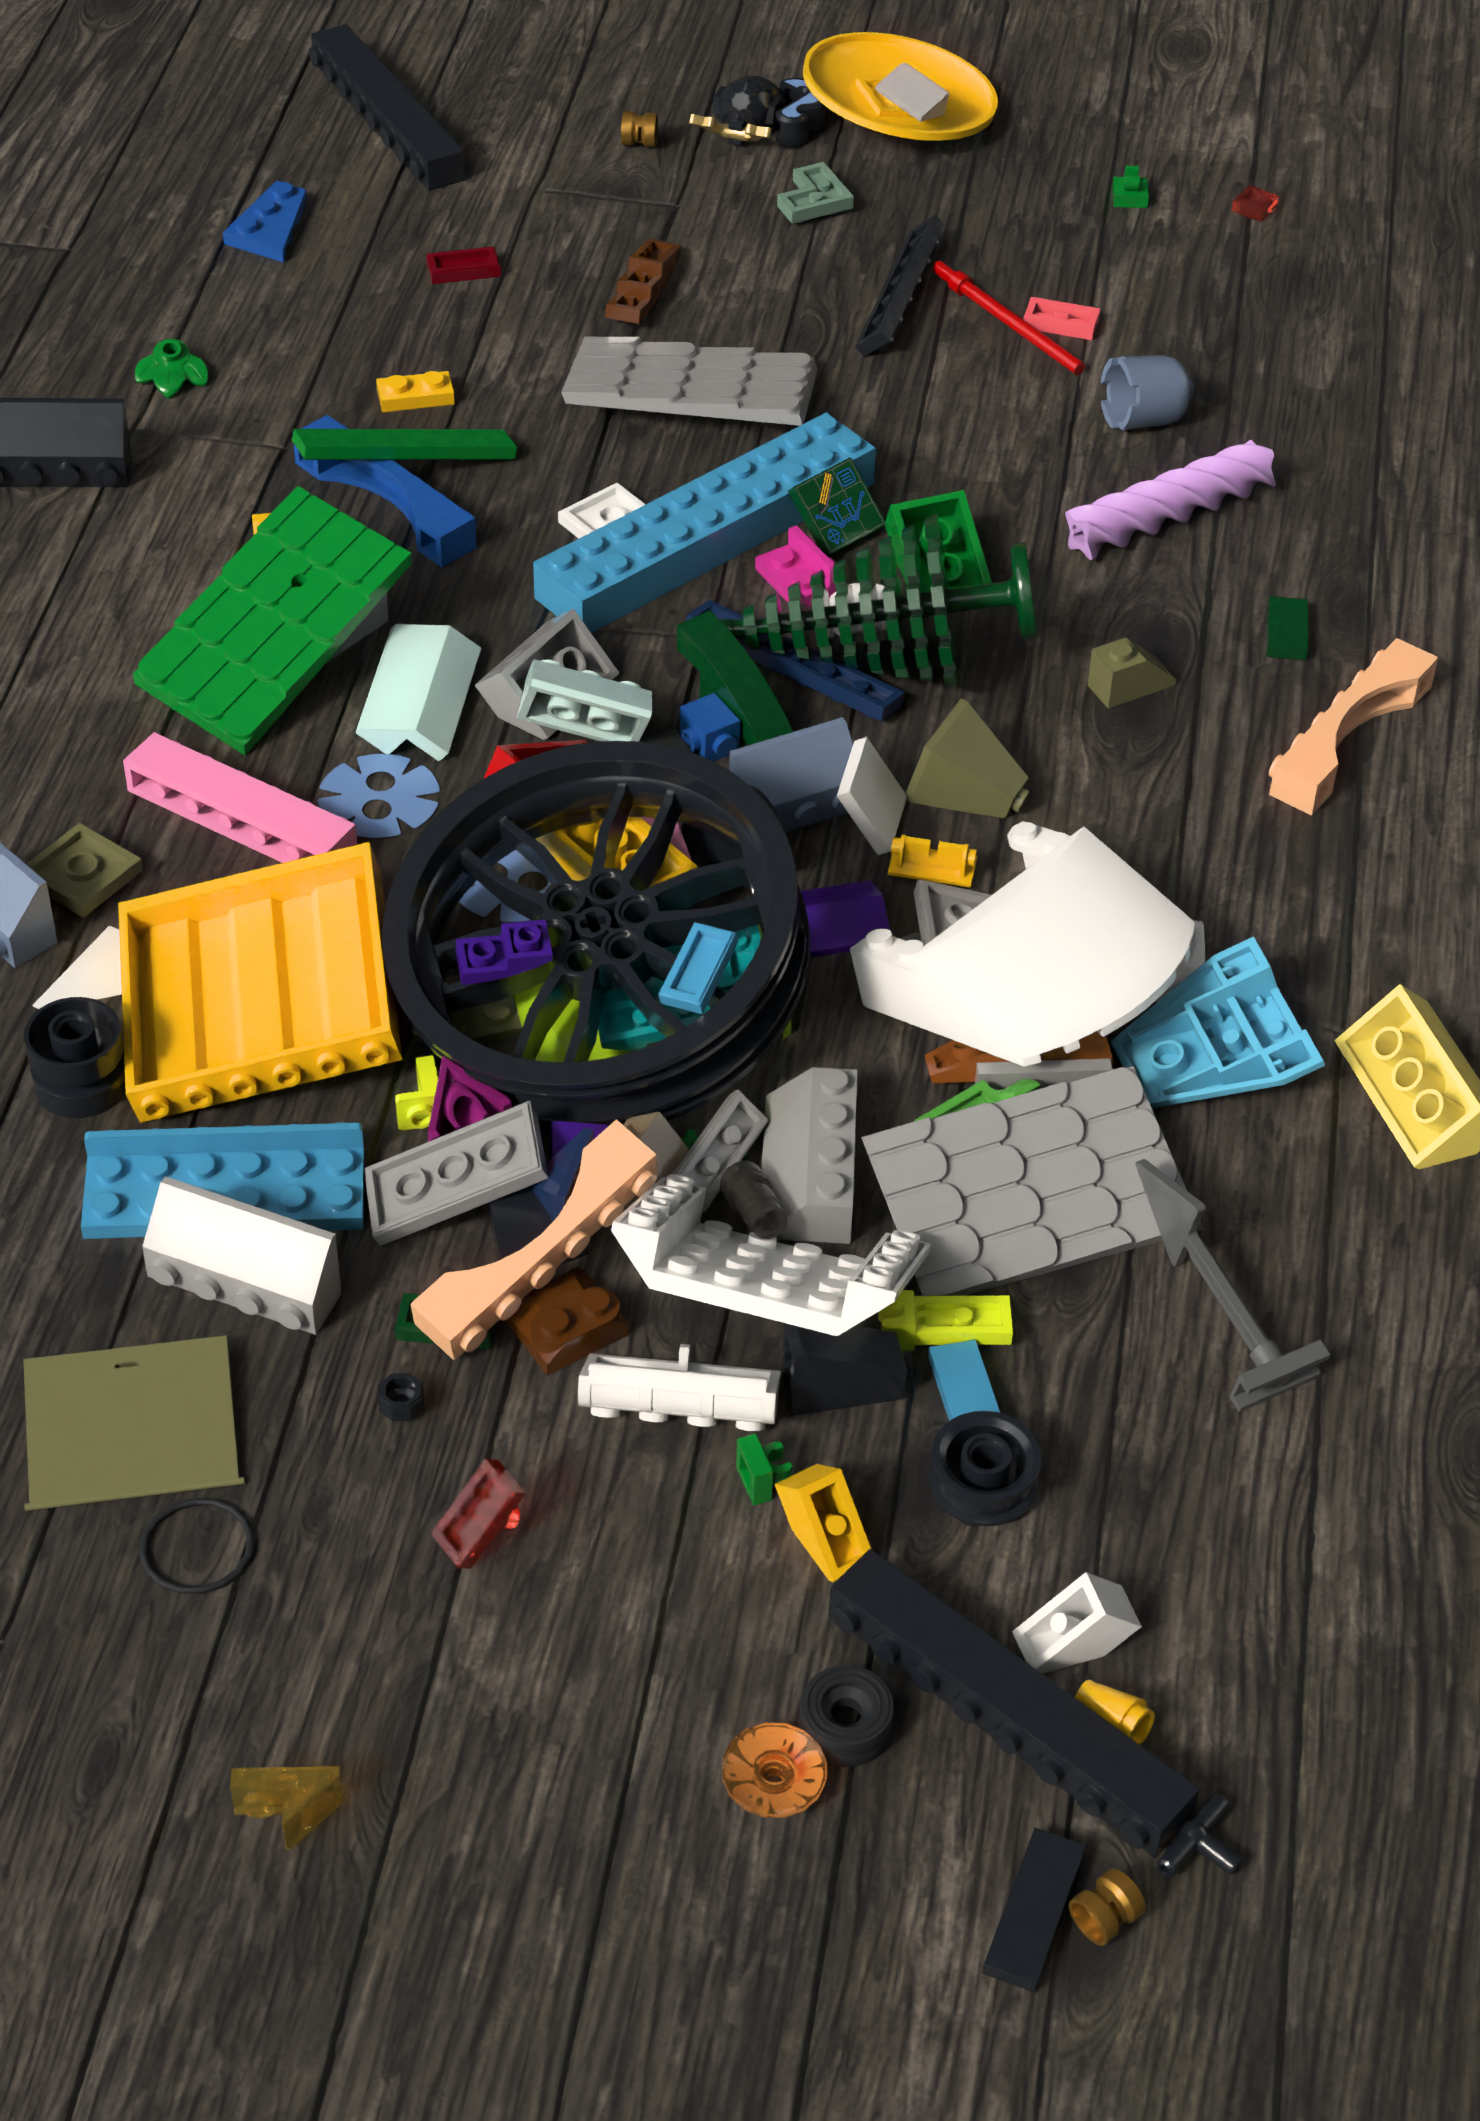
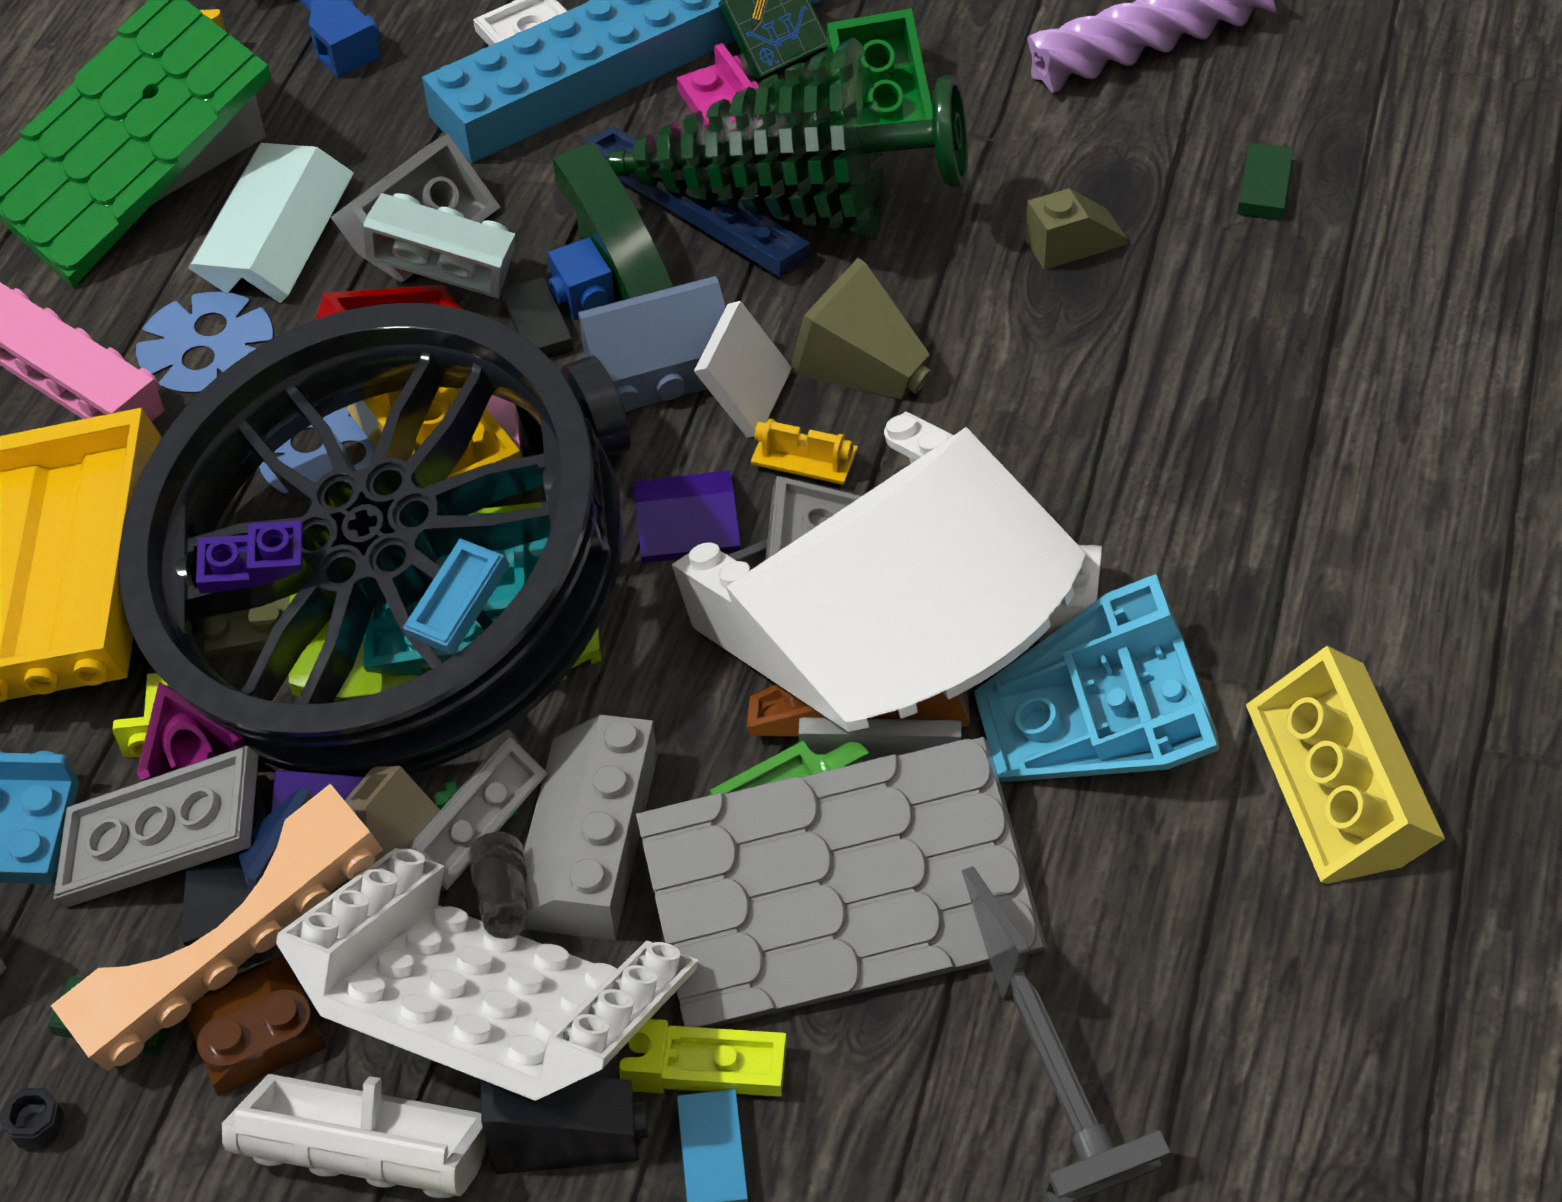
camera: 10 degrees right, 5 degrees up
light nougat arch [1269,638,1438,816] -> none

